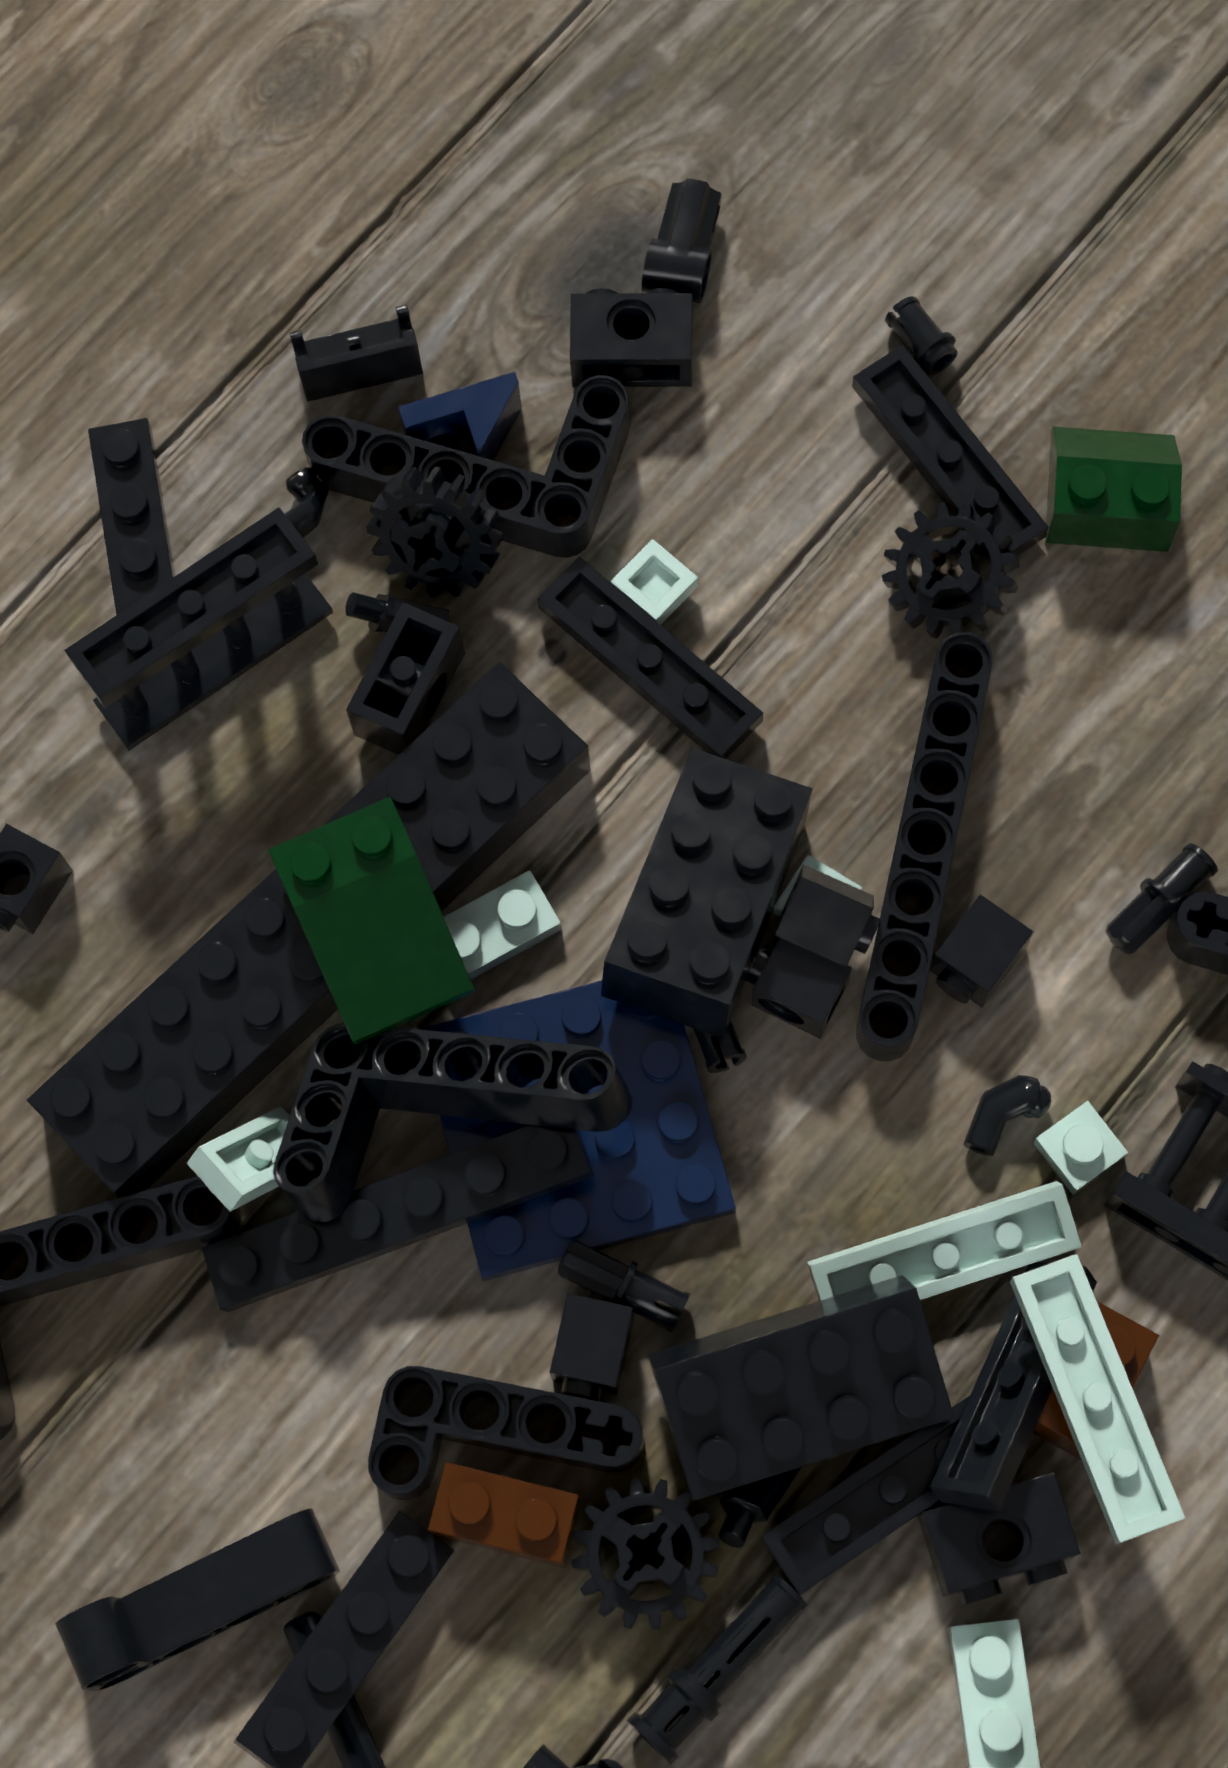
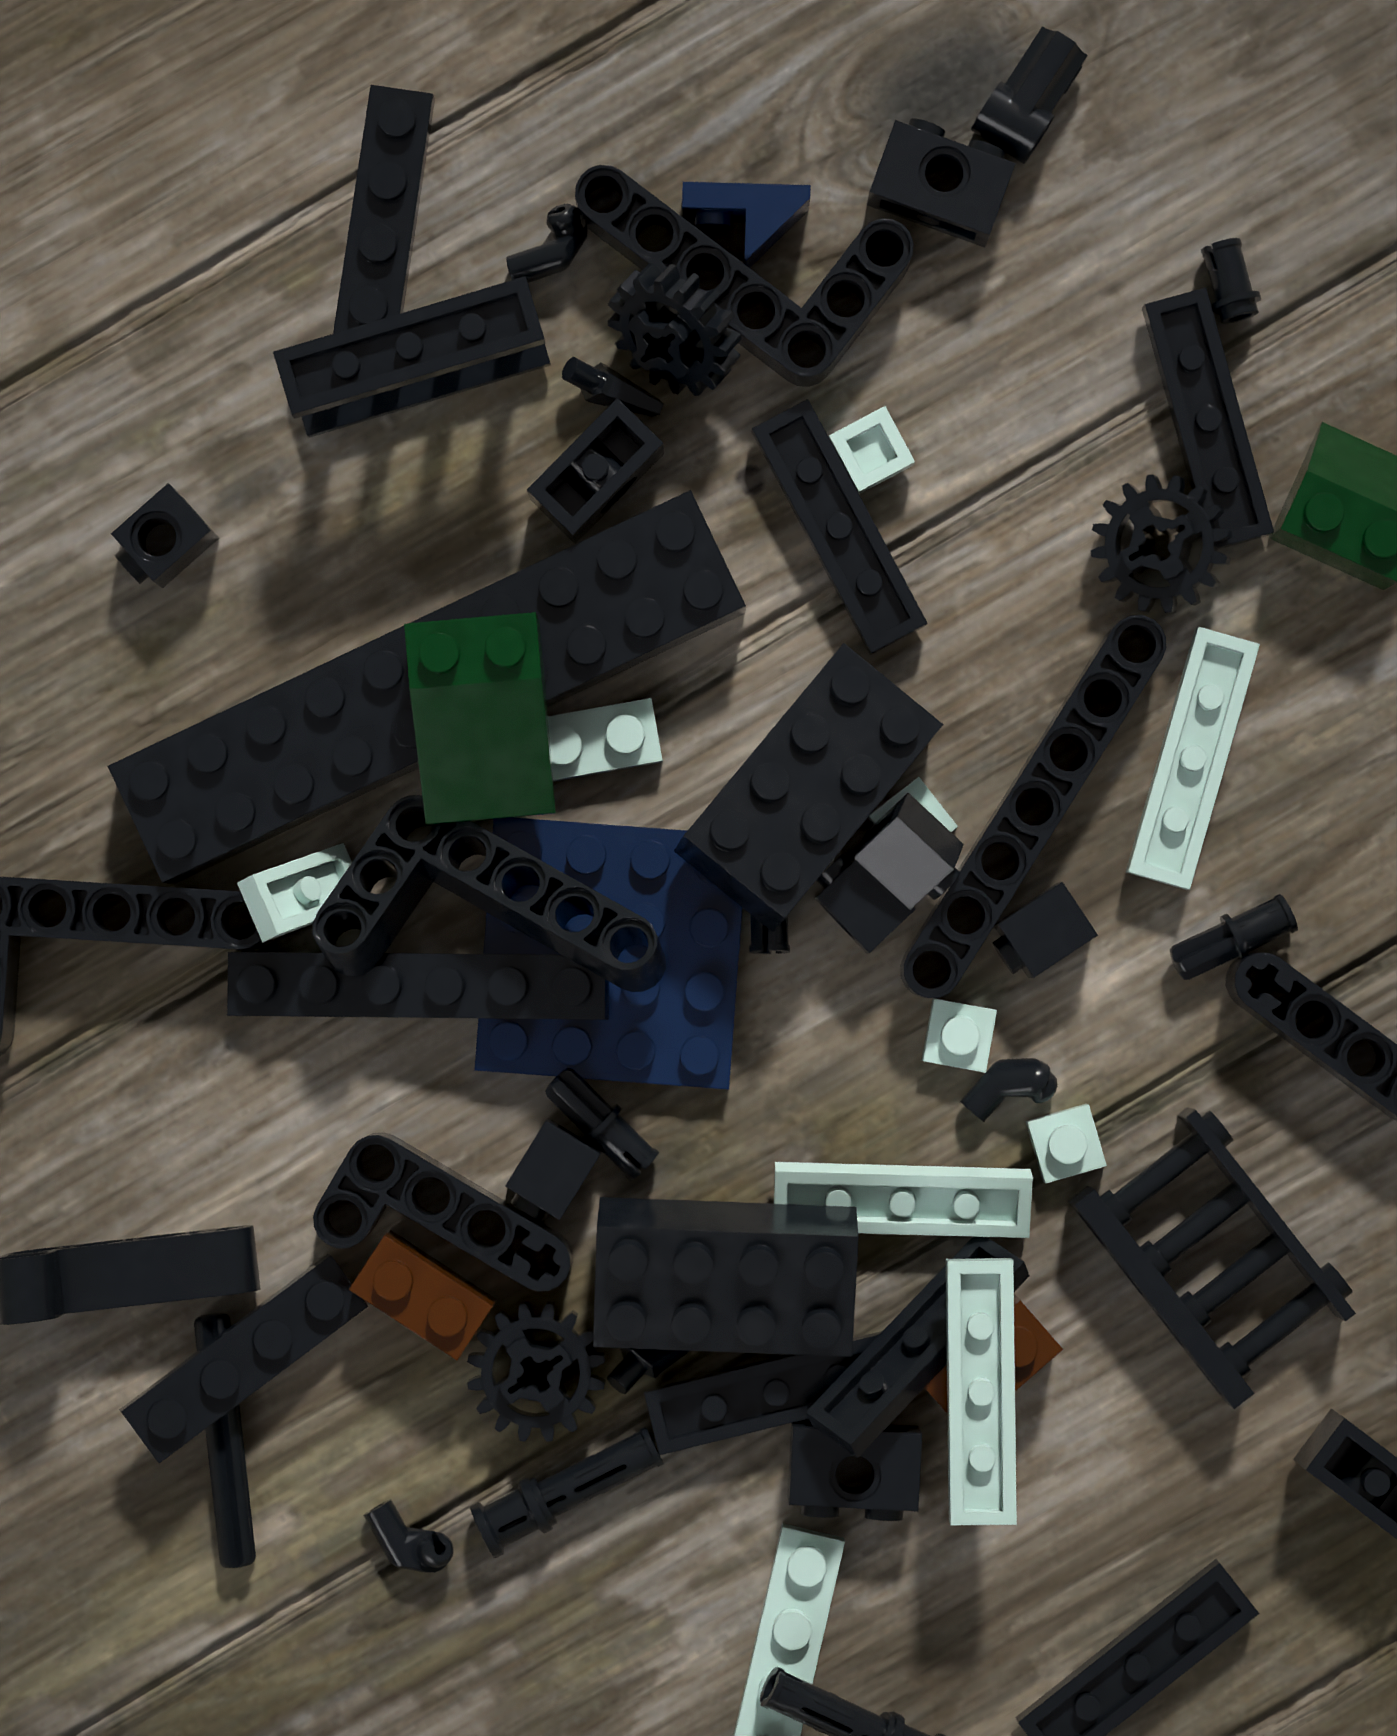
camera: 15 degrees right, 15 degrees up
black hinge [289,305,423,402] -> none
none -> light aqua plate [922,998,997,1073]
none -> light aqua plate [1126,627,1260,890]

